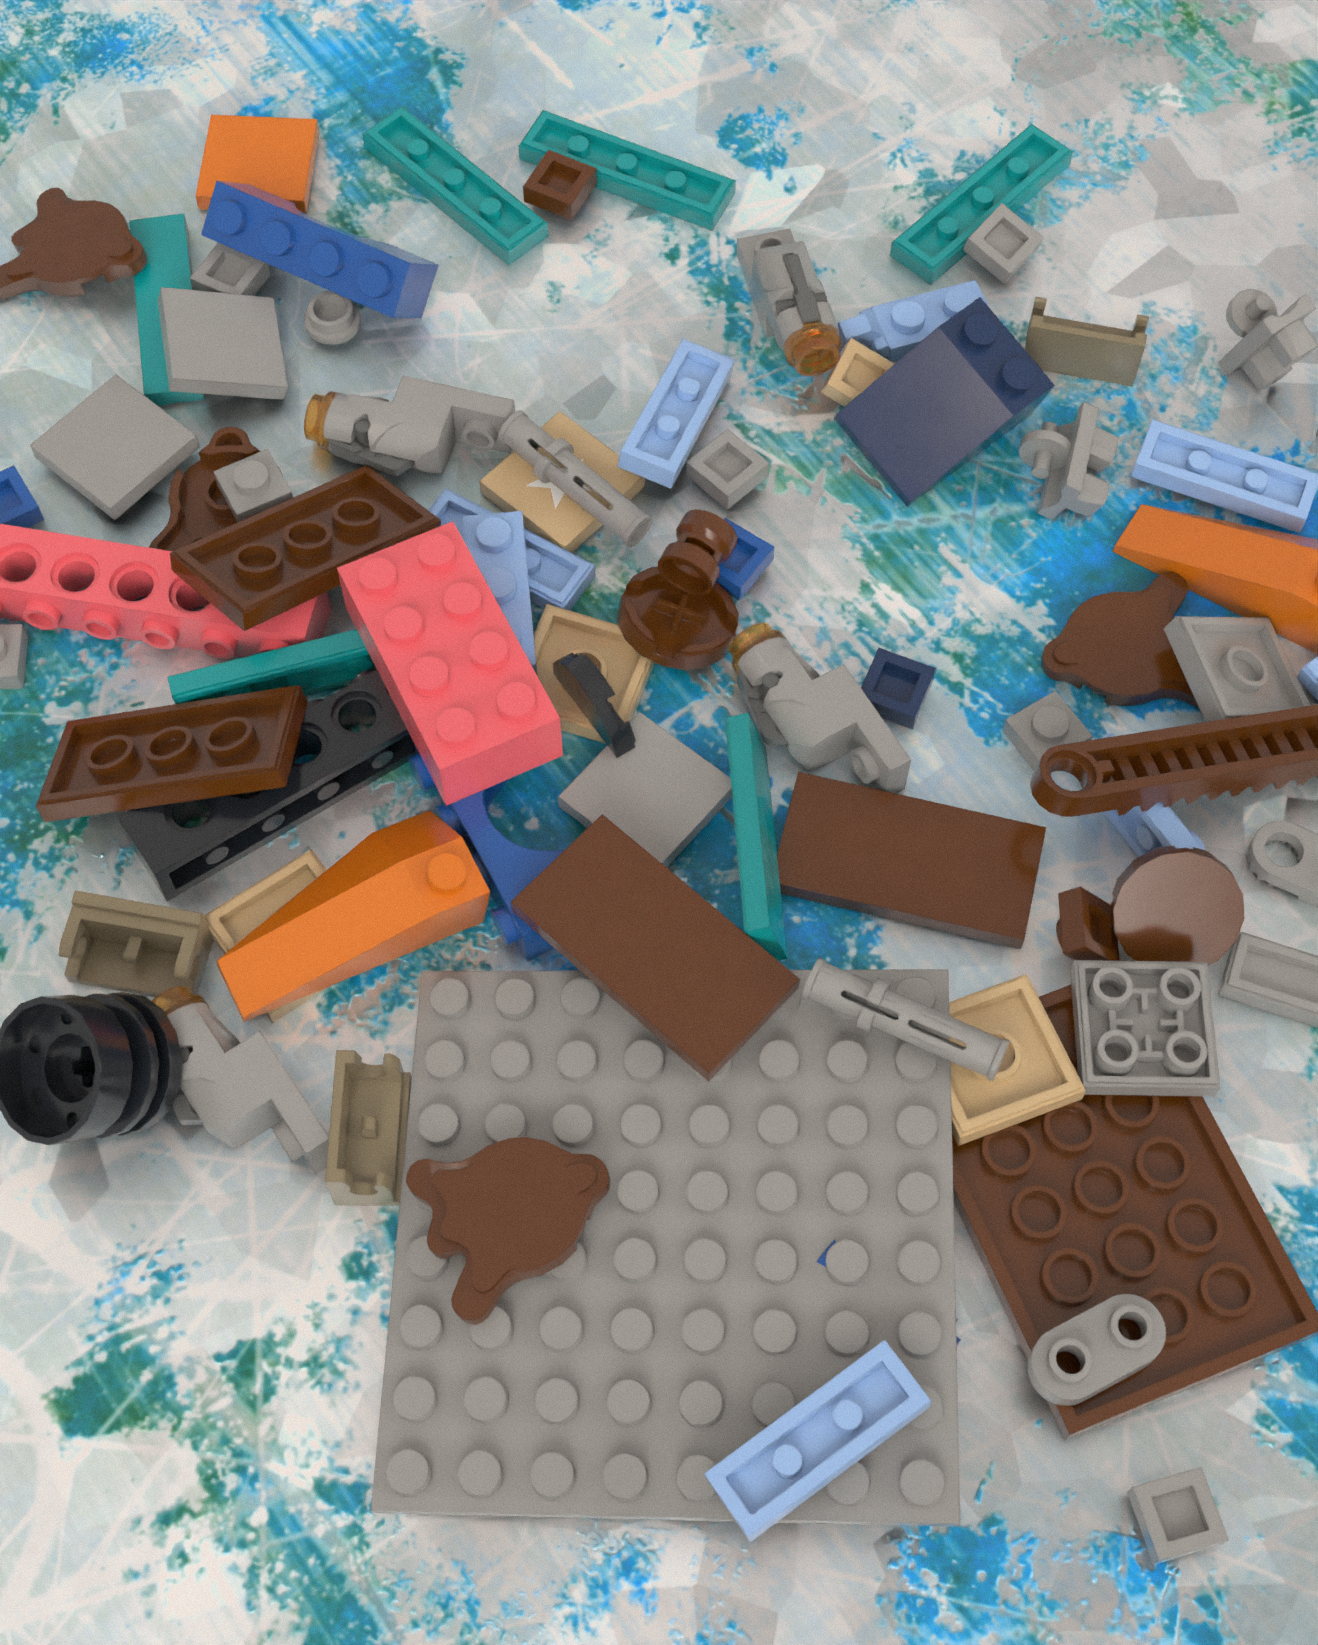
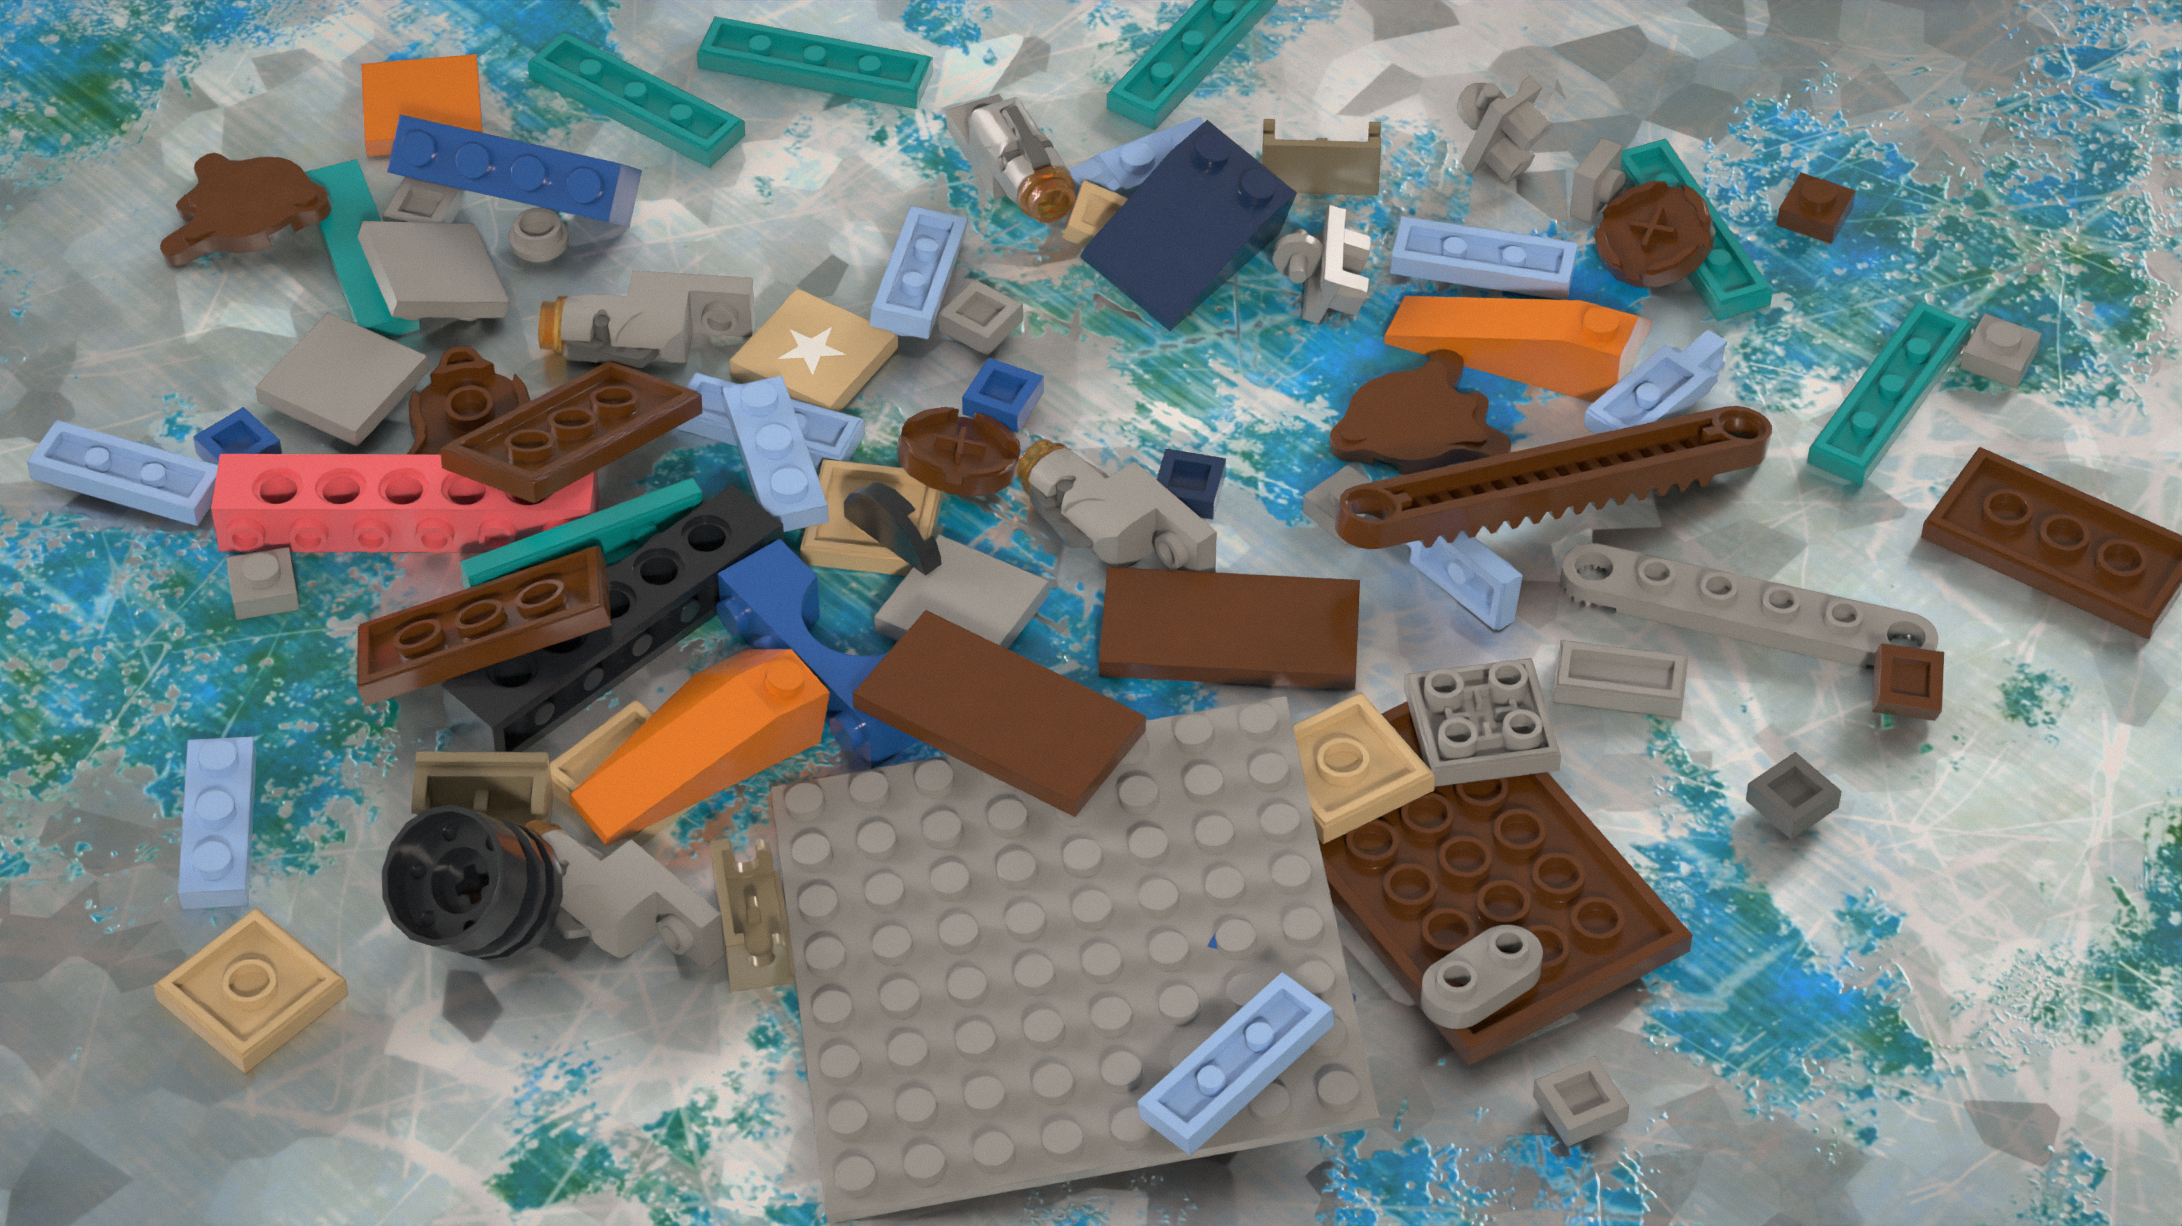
camera: 10 degrees left, 15 degrees down
light grey plate [213,449,293,522] -> none
coral brick [337,521,563,806] -> none
reddish brown tile [406,1137,610,1325] -> none
light grey pin [498,410,653,548] -> none
reddish brown plate [523,150,597,220] -> none
reddish brown wheel [658,509,738,596] -> none
teal tile [725,713,788,961] -> none
light grey pin [802,958,1010,1081] -> none
light grey plate [963,203,1044,284] -> none
reddish brown plate [1056,886,1120,961] -> none
tile [1110,845,1244,966] -> none
light grey plate [1164,616,1311,722] -> none

